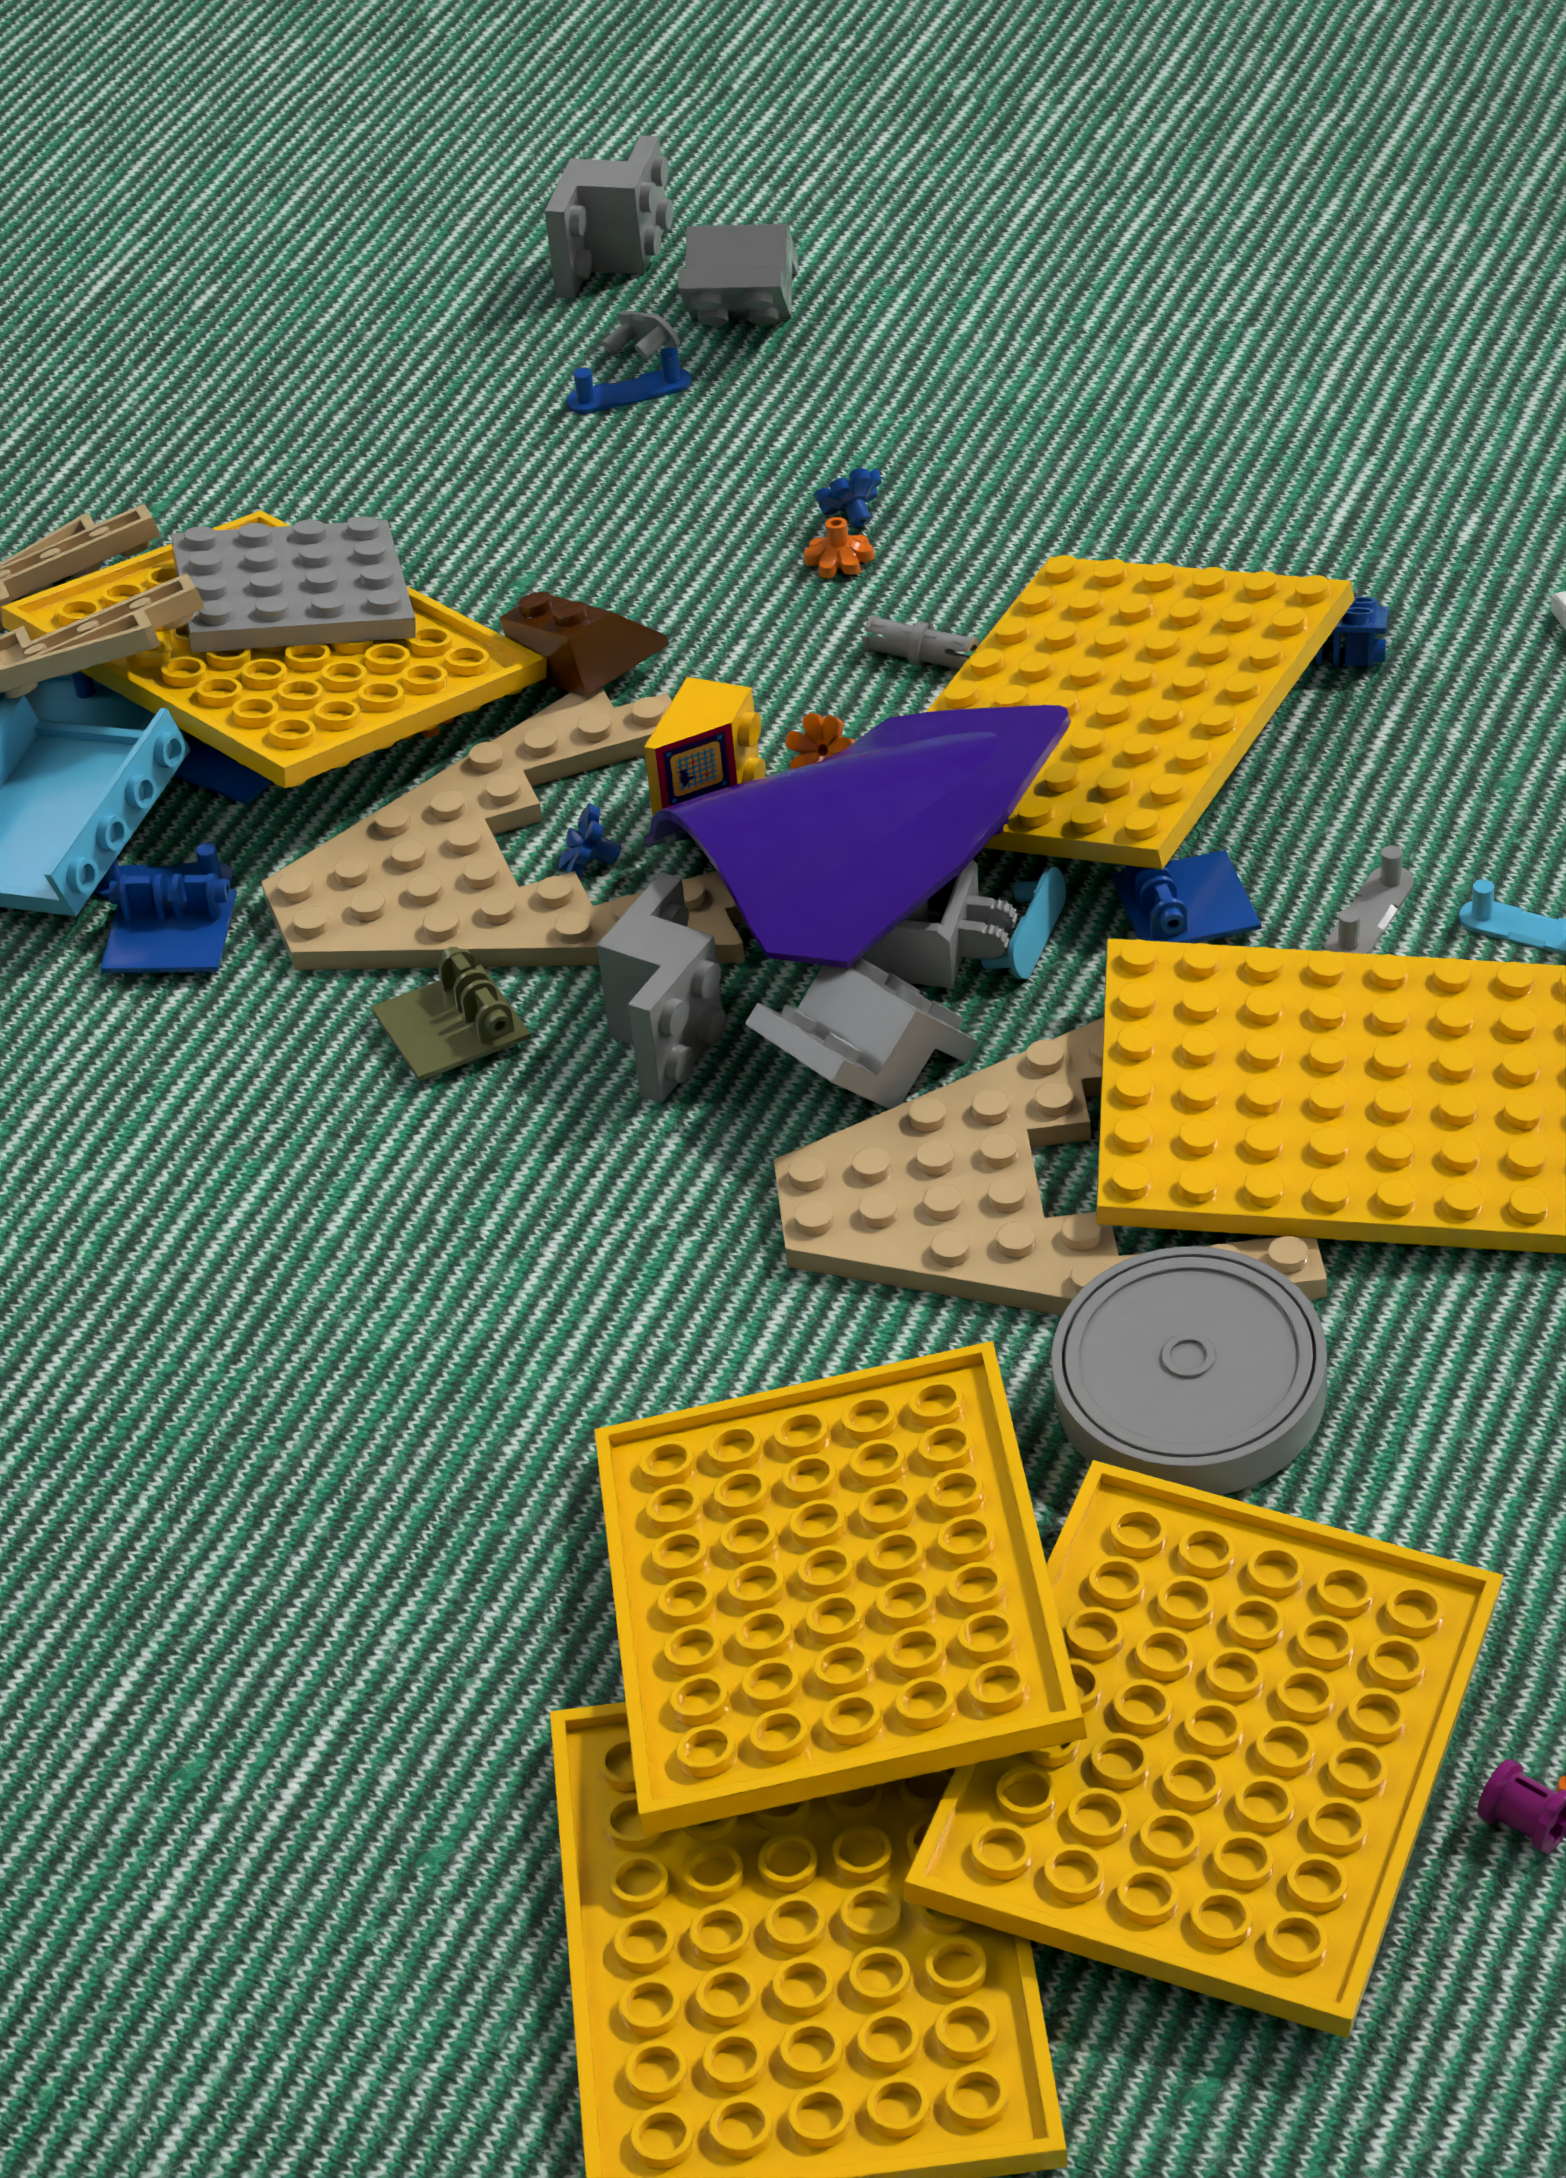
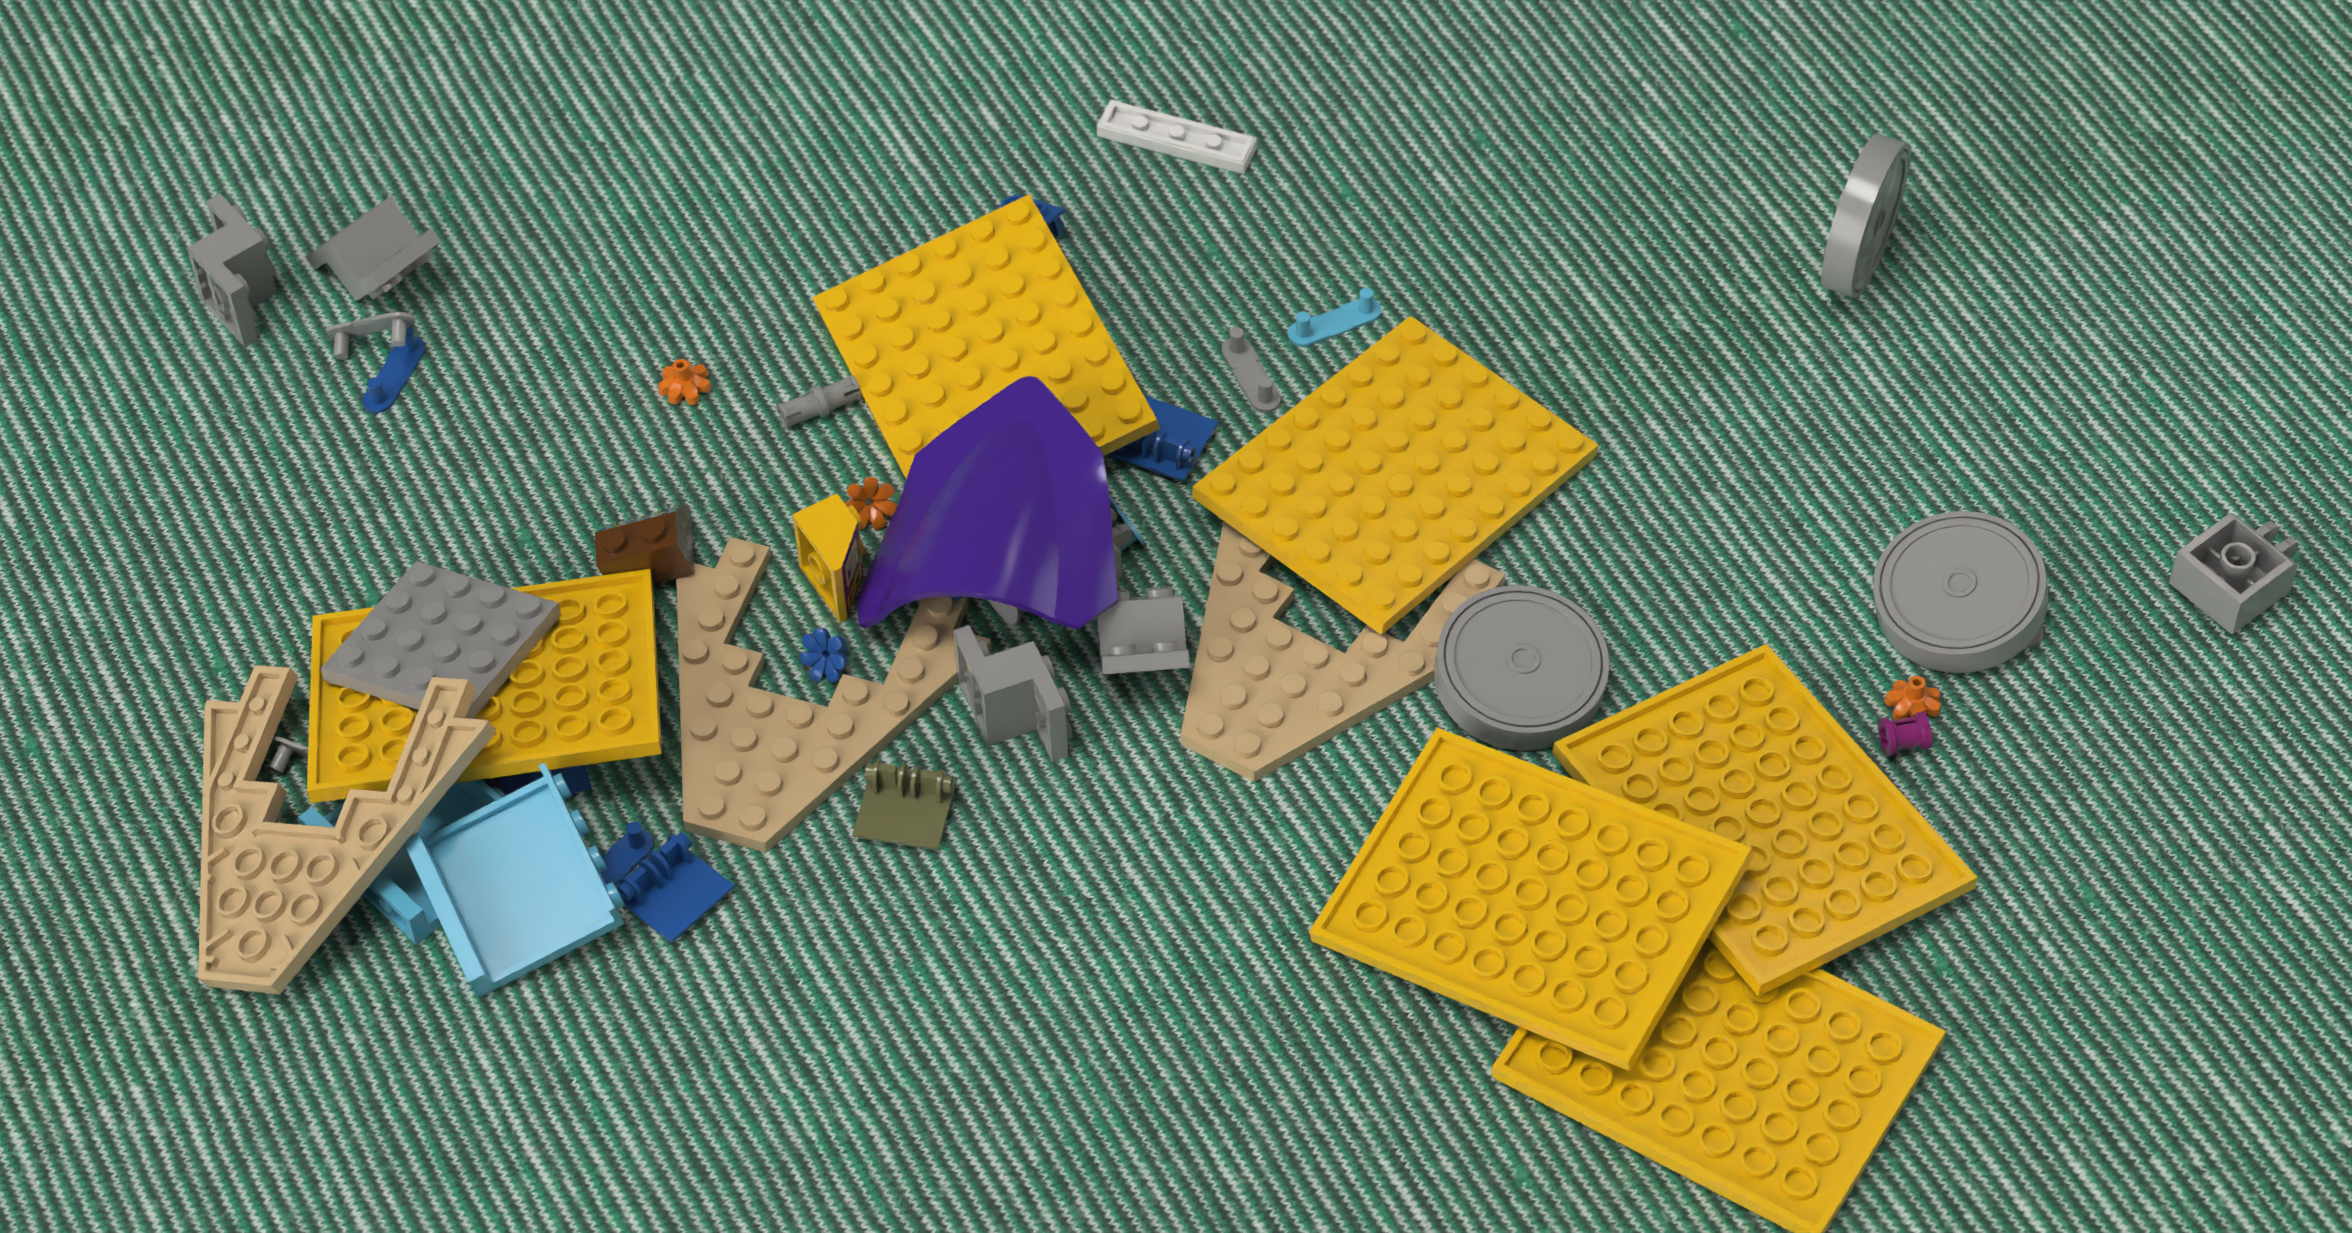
camera: 55 degrees left, 10 degrees up
blue plant [813,468,882,527] -> none

